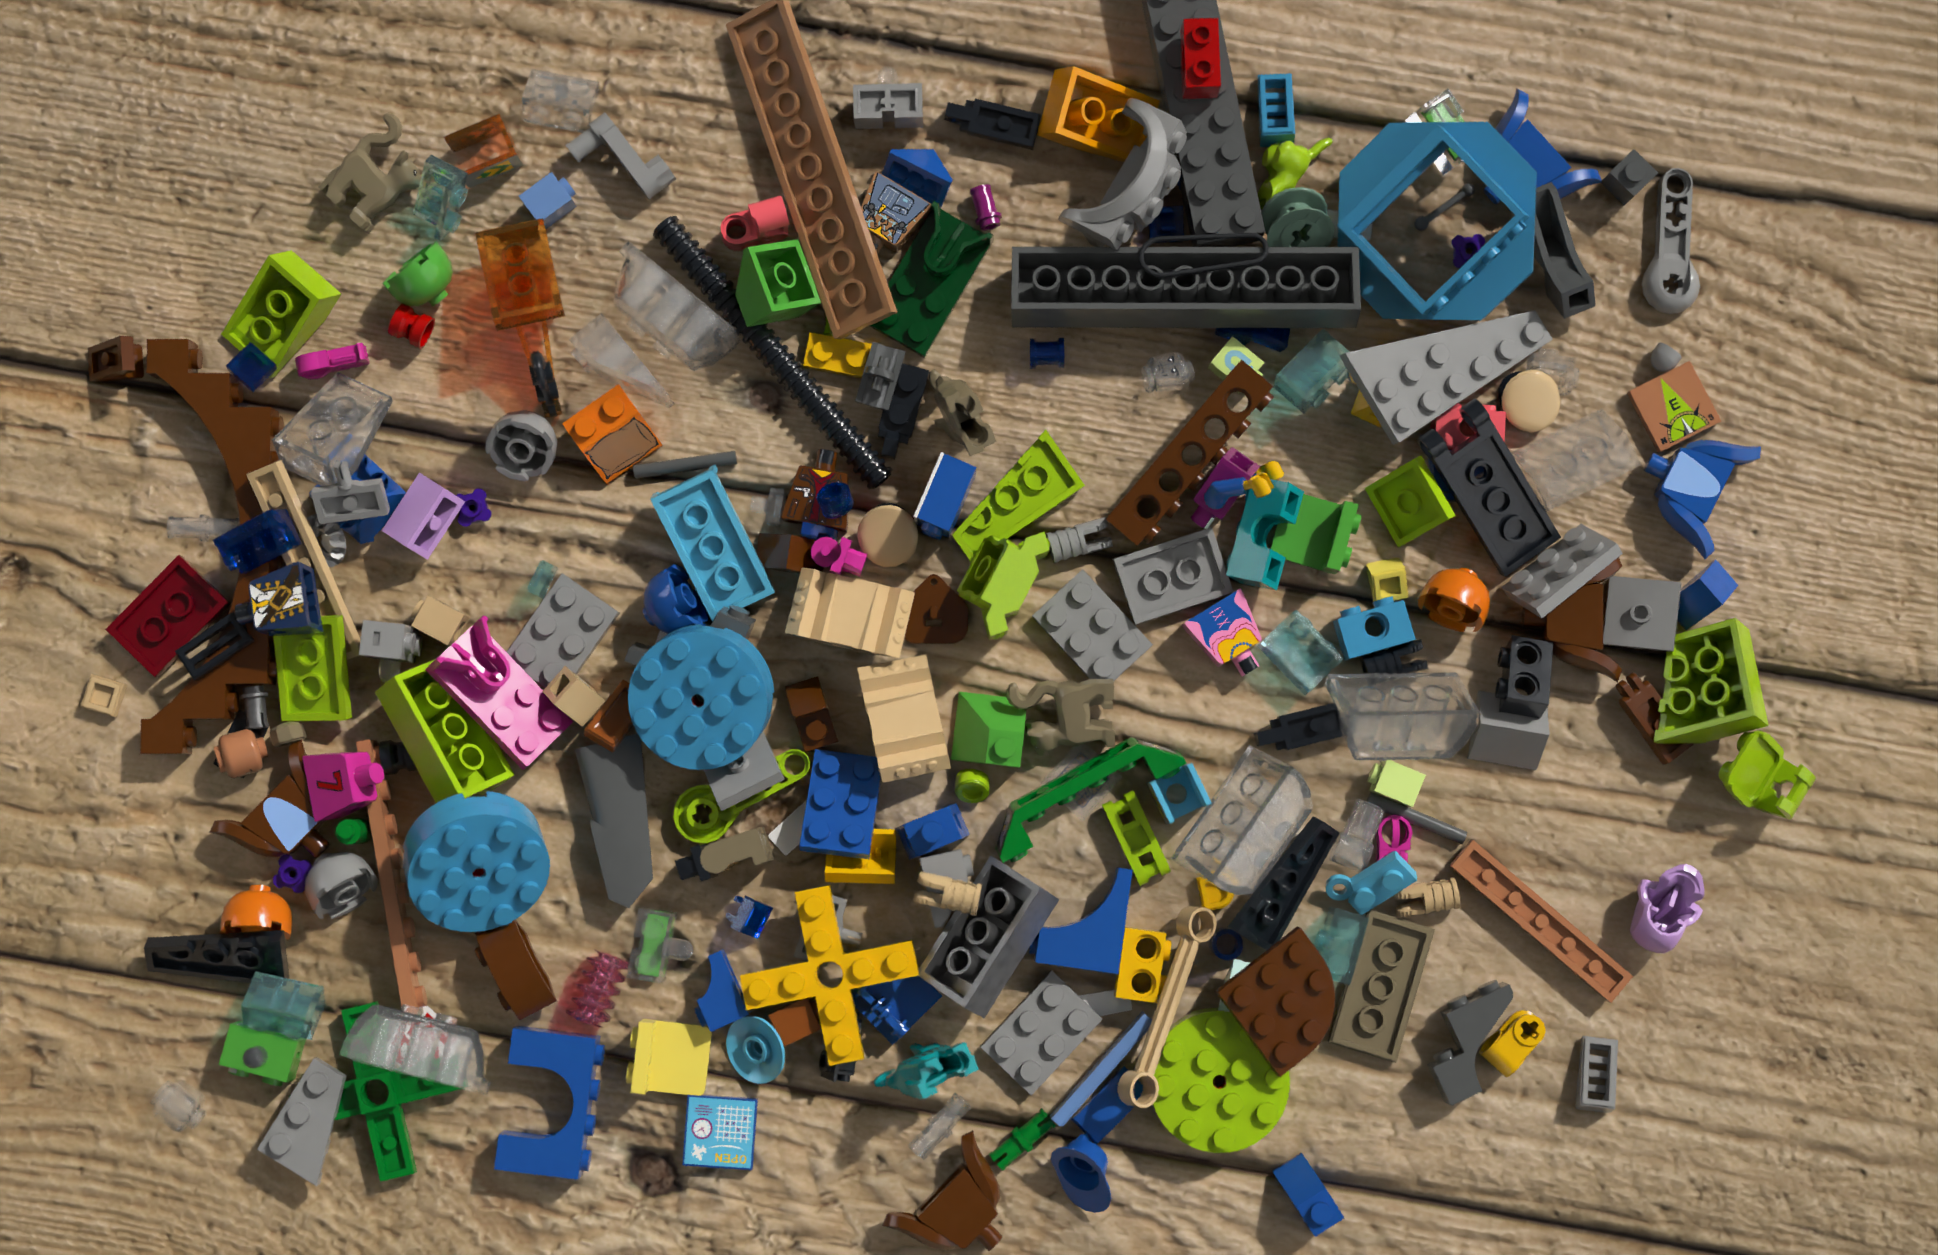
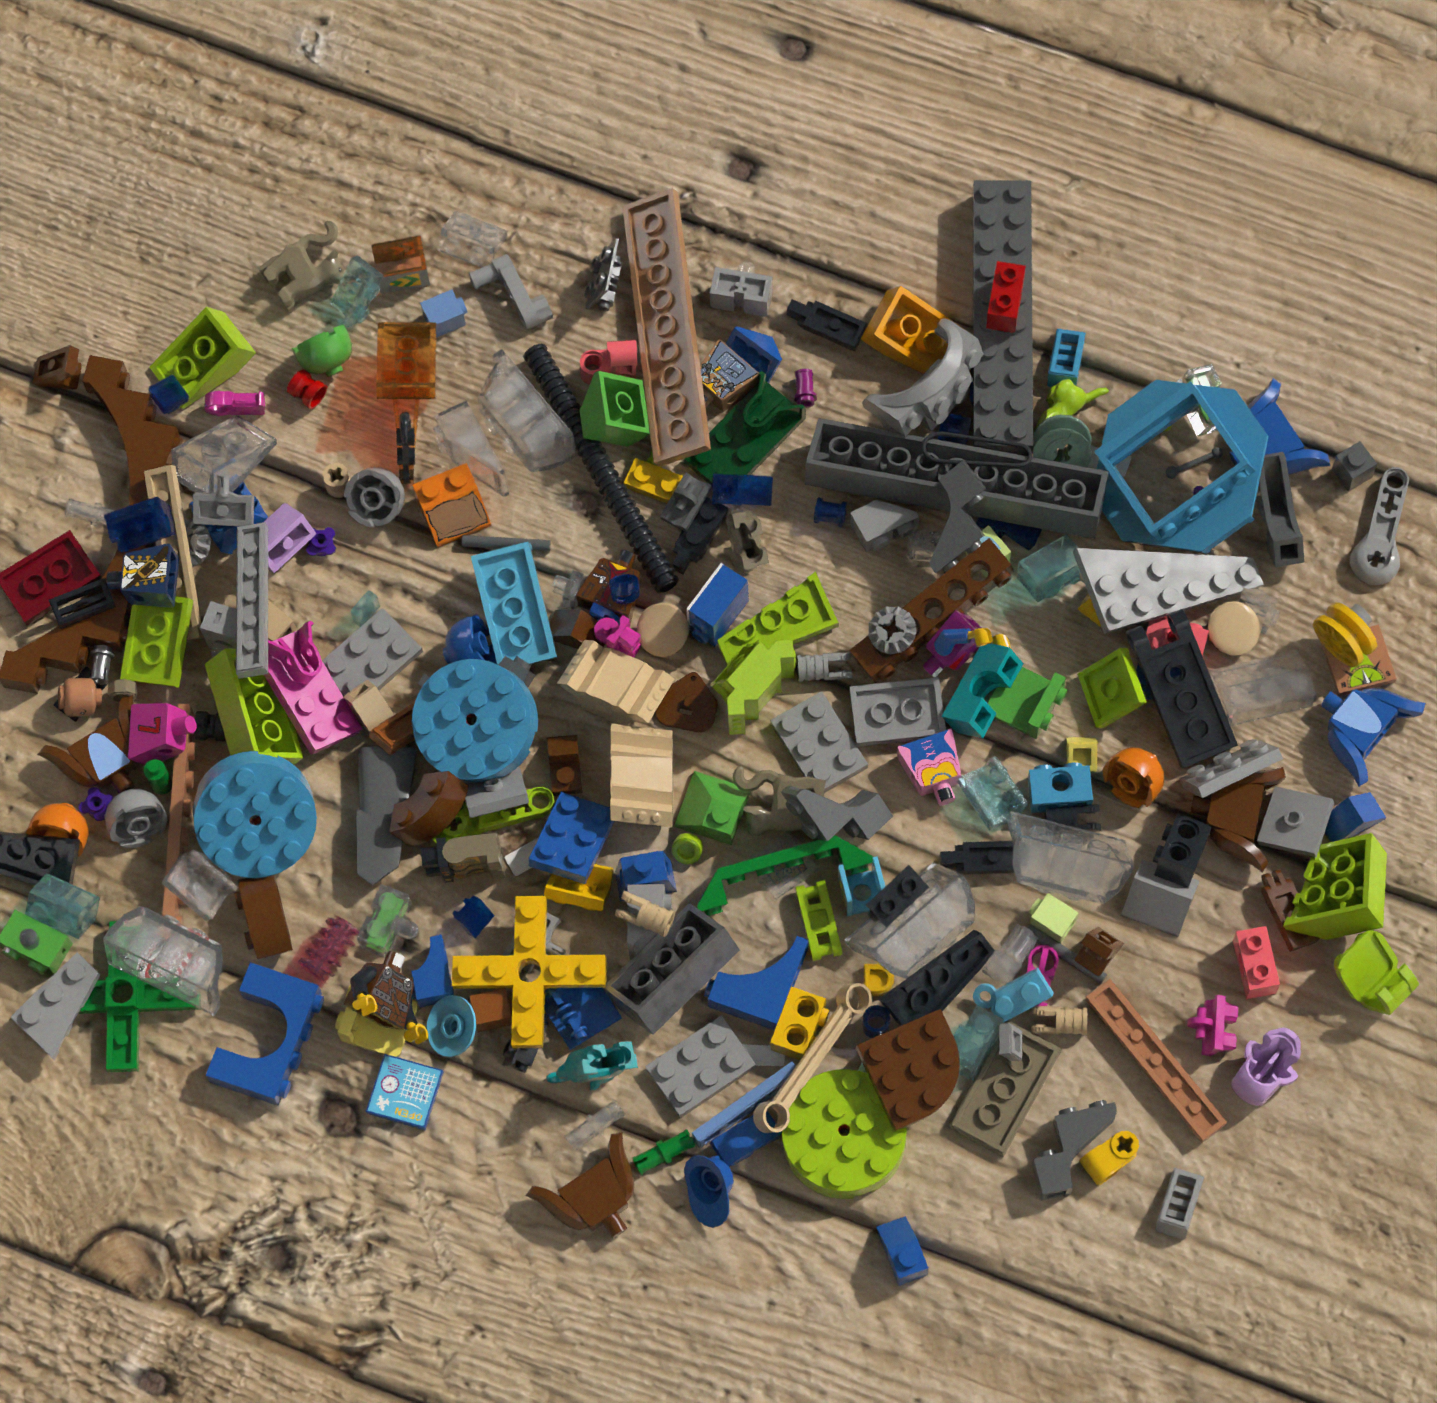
camera: 20 degrees right, 15 degrees down
none -> clear bracket [162,850,238,921]
none -> light grey tile [236,522,268,679]
none -> tan bush [323,463,350,498]
none -> torso [343,951,429,1045]
none -> reddish brown brick [389,771,469,847]
none -> dark grey hinge [584,238,622,311]
none -> clear blue slope [712,474,774,506]
none -> dark grey arch [781,786,893,841]
none -> light grey slope [850,500,919,553]
none -> black hinge [866,865,929,928]
none -> light grey gear [868,606,916,654]
none -> dark grey arch [930,461,986,573]
none -> light grey tile [999,1023,1022,1061]
none -> reddish brown slope [1075,927,1124,976]
none -> dark pink hips [1187,995,1238,1056]
none -> coral brick [1233,926,1280,999]
none -> yellow wheel [1312,602,1377,667]

